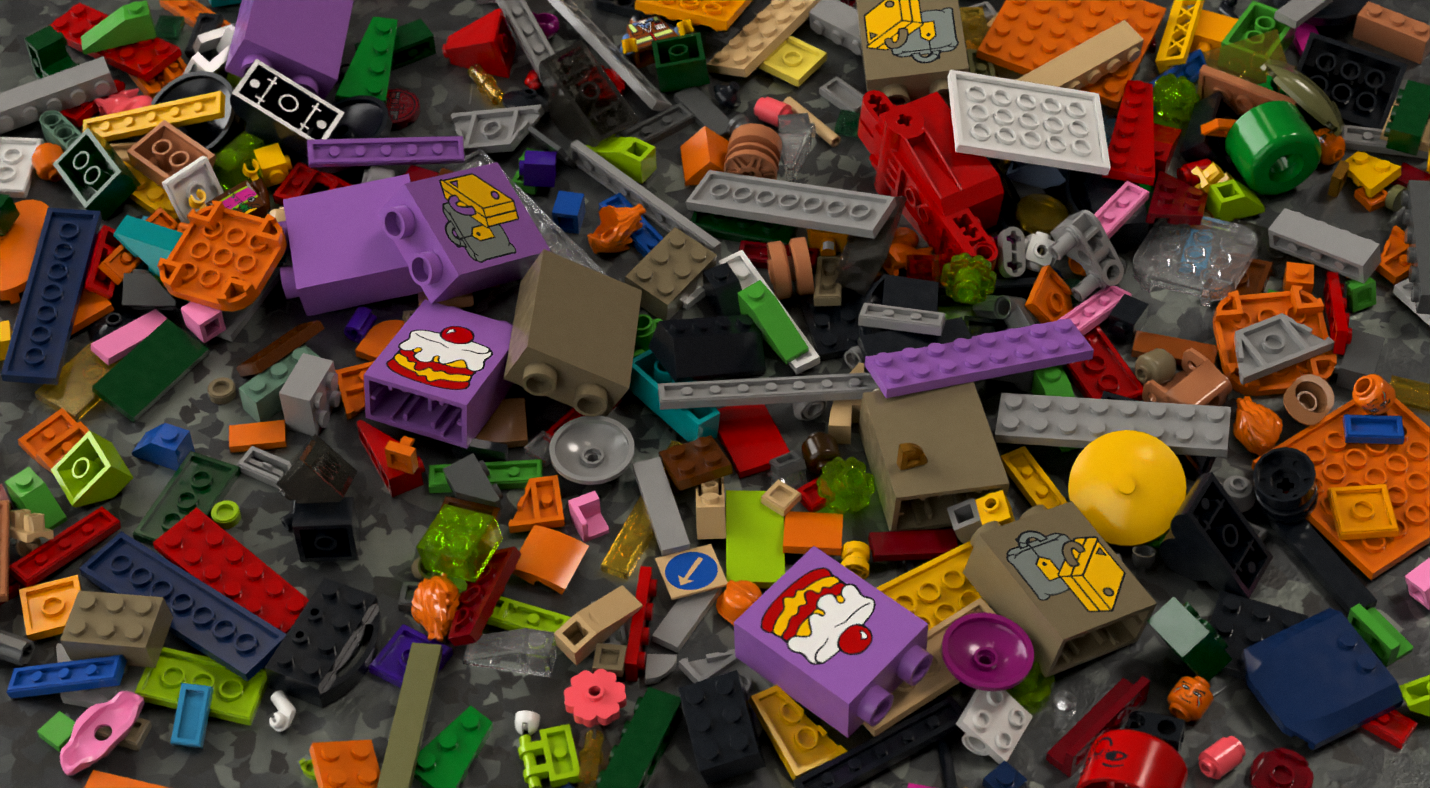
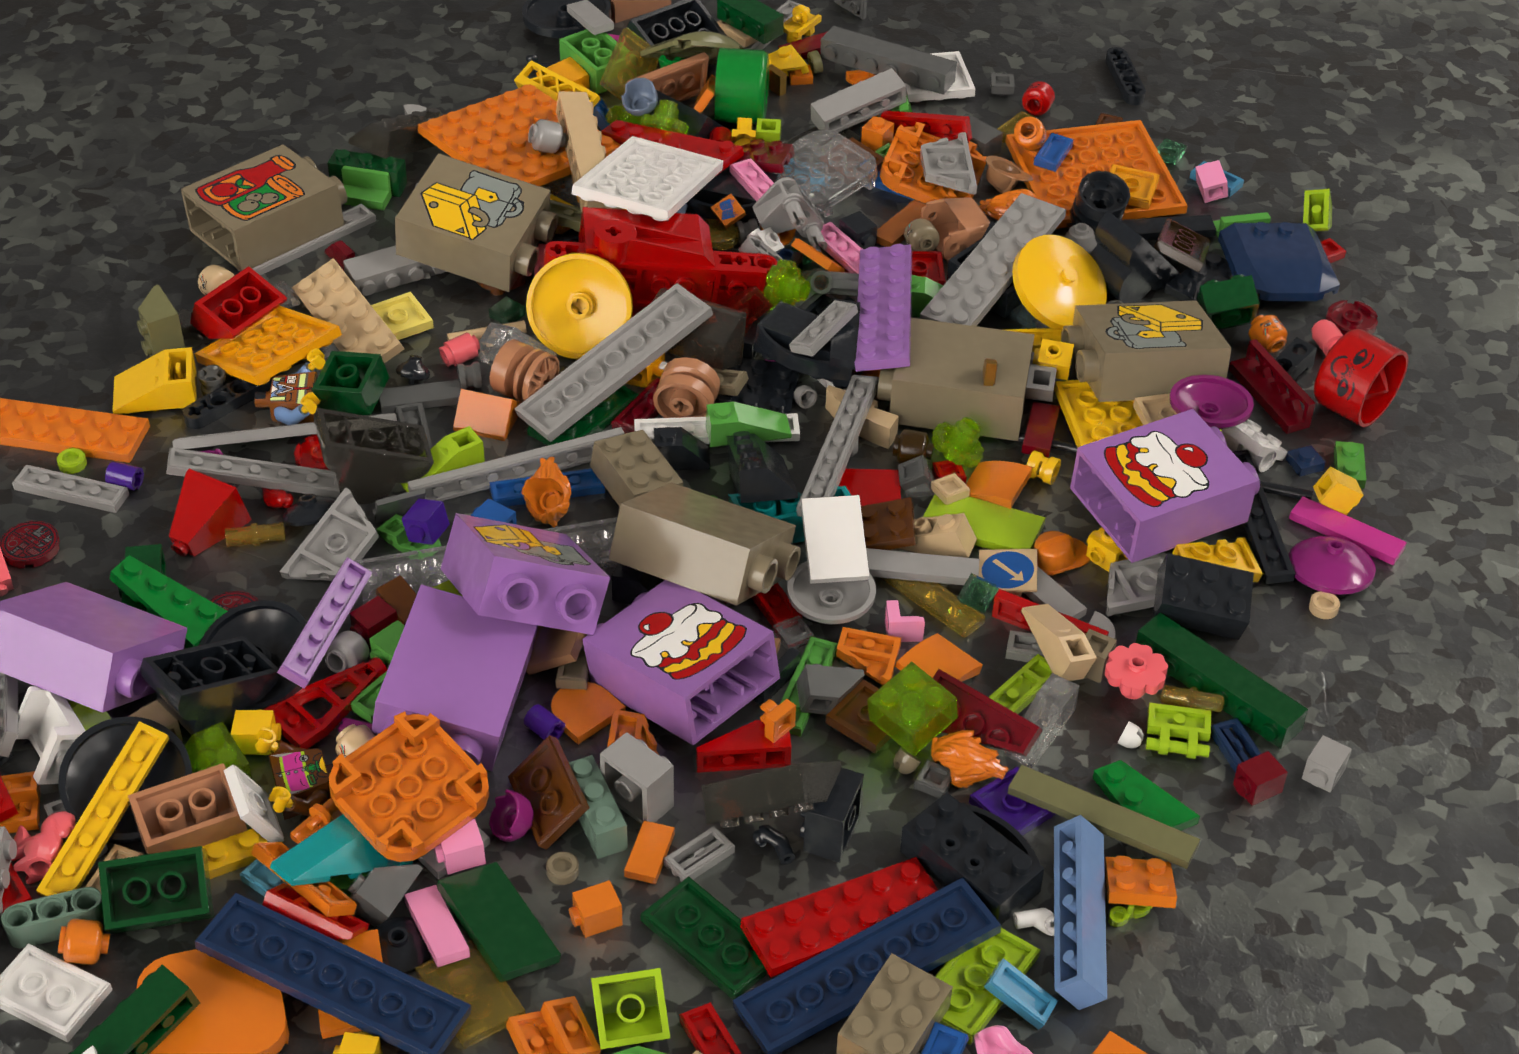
camera: 70 degrees left, 5 degrees down
blue slope [131,423,195,471] -> none
lime tile [211,500,241,529] -> none
light grey tile [819,76,864,119] -> none
none -> magenta hair [489,790,534,842]
none -> yellow dish [526,253,633,359]
none -> light grey head [528,119,566,154]
none -> orange brick [569,880,623,938]
none -> sand blue hair [621,78,658,116]
none -> clear neon green plant [639,100,689,135]
none -> orange tile [711,194,746,229]
none -> white tile [801,495,869,584]
none -> clear green plate [957,573,999,614]
none -> medium blue brick [1054,815,1107,1010]
none -> dark brown tile [1154,218,1211,272]

